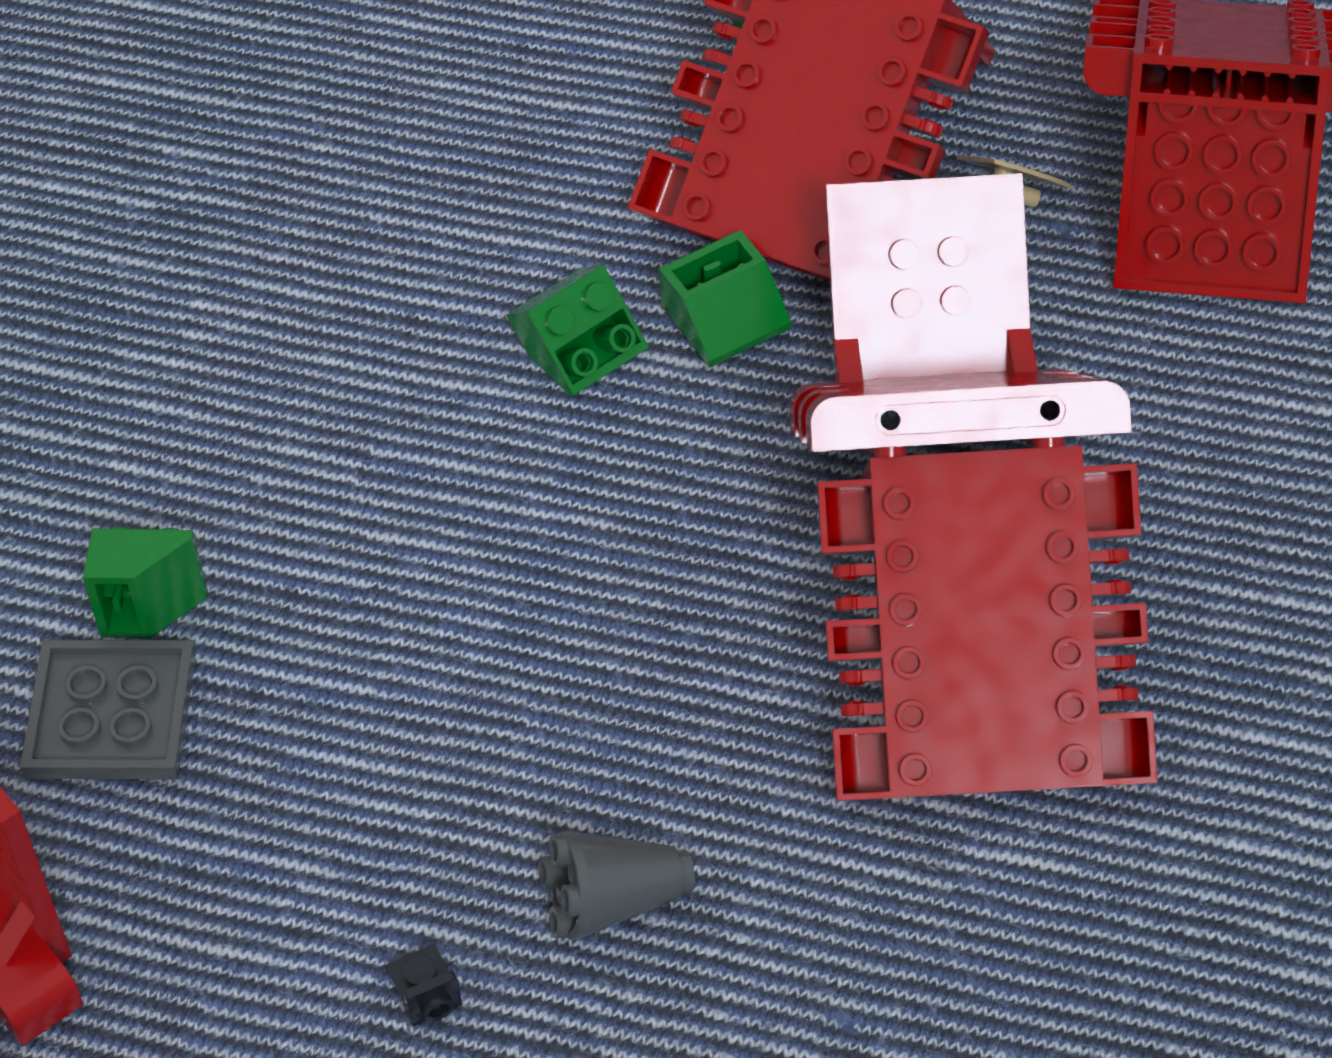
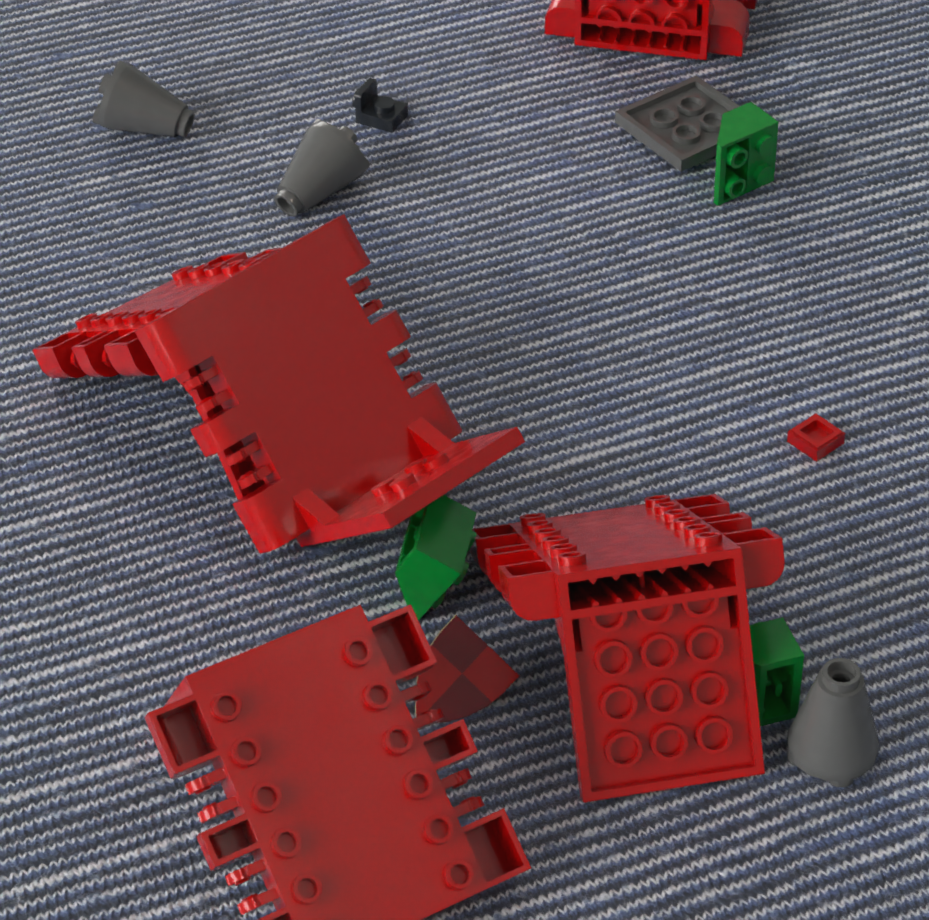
camera: 140 degrees right, 10 degrees down
green slope [506,264,649,396] -> none
green slope [659,230,792,367] -> none
none -> red tile [787,413,846,462]

